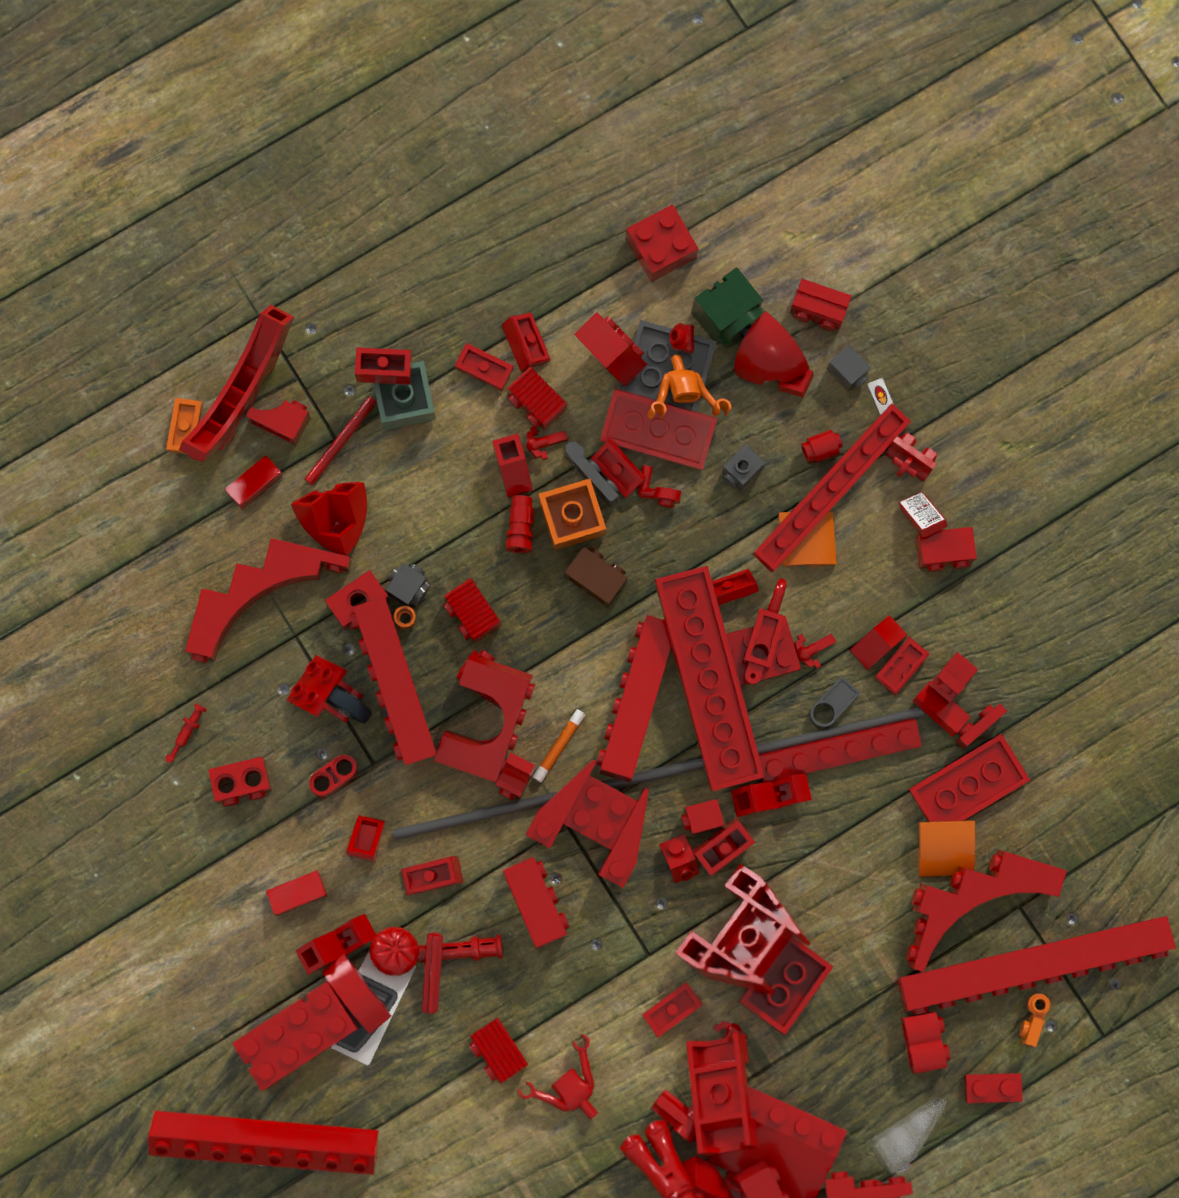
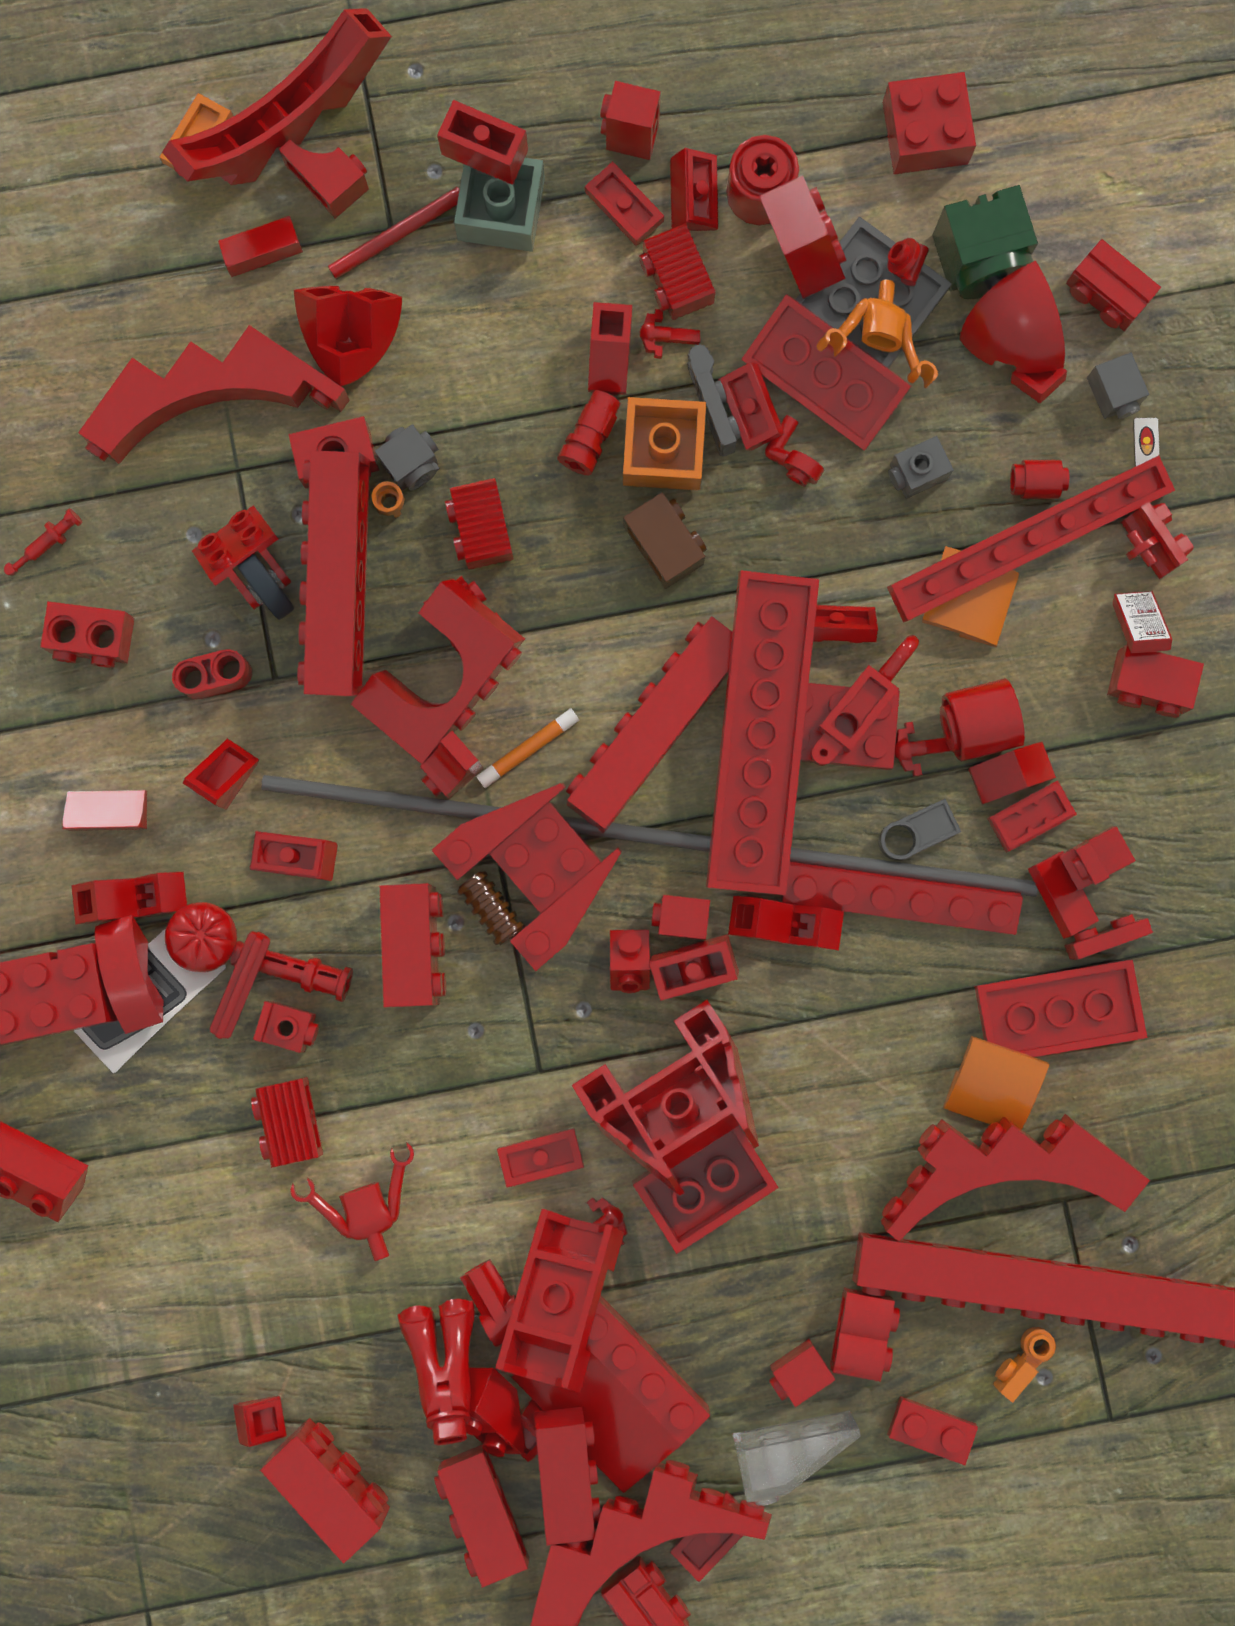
camera: 30 degrees right, 5 degrees up
none -> red brick [253,1001,319,1053]
none -> reddish brown piece [457,871,524,945]
none -> red brick [600,81,661,160]
none -> red piece [726,135,799,226]
none -> red brick [769,1339,835,1407]
none -> red piece [940,678,1025,762]

